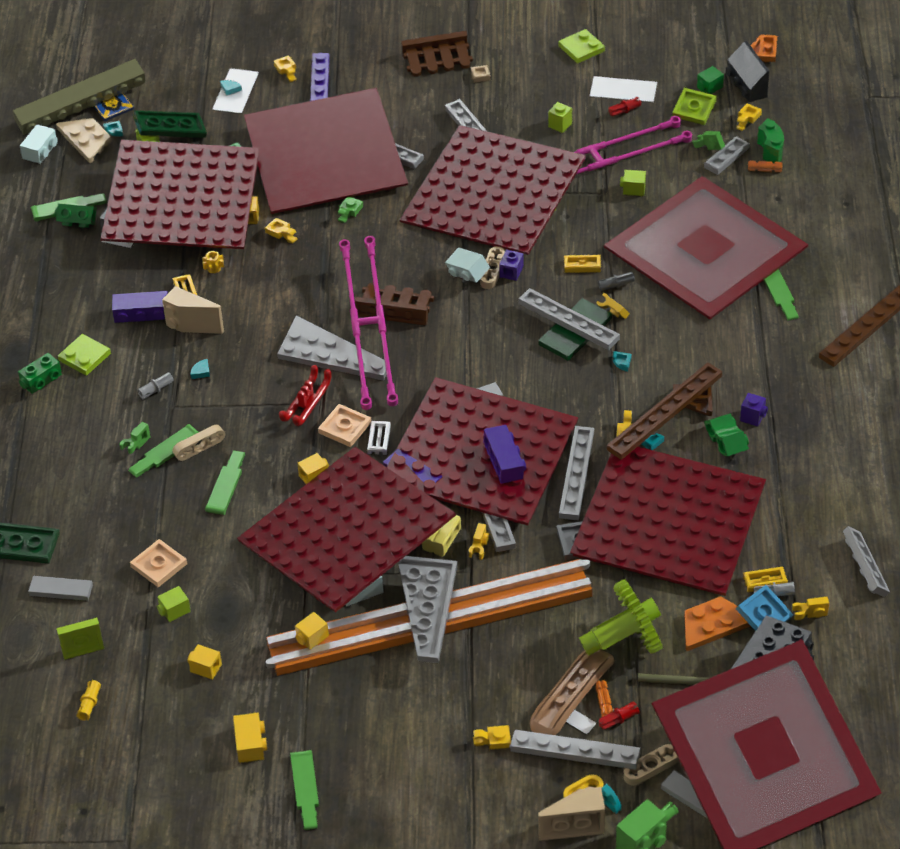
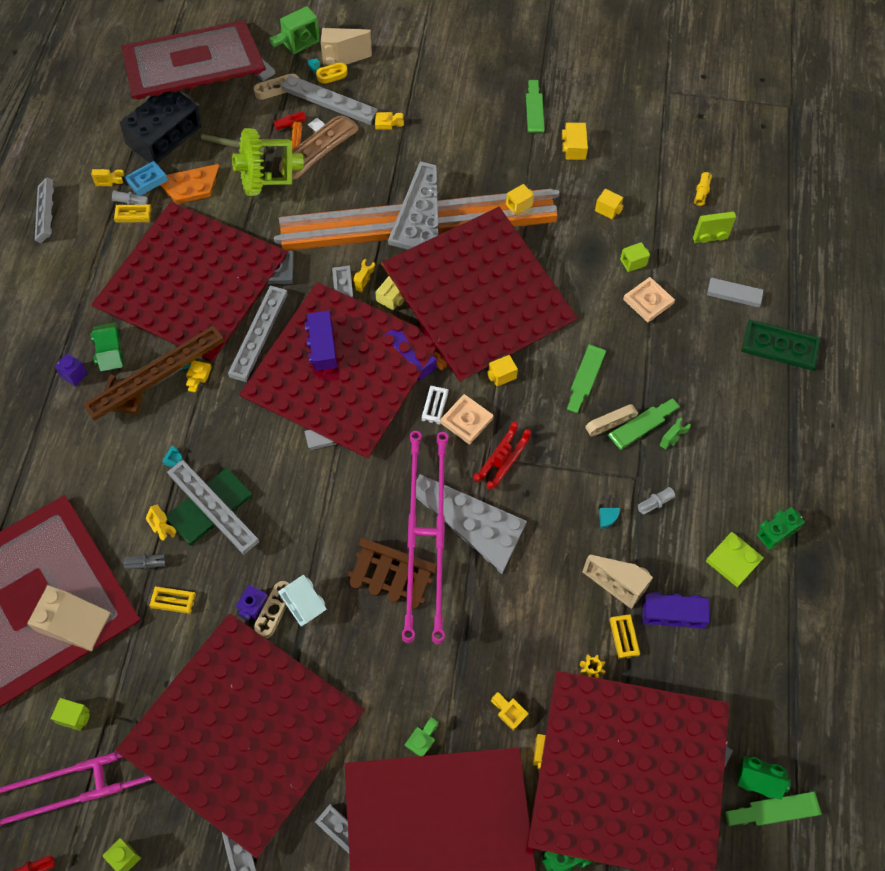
camera: 175 degrees left, 15 degrees up
none -> tan slope [27,585,111,652]

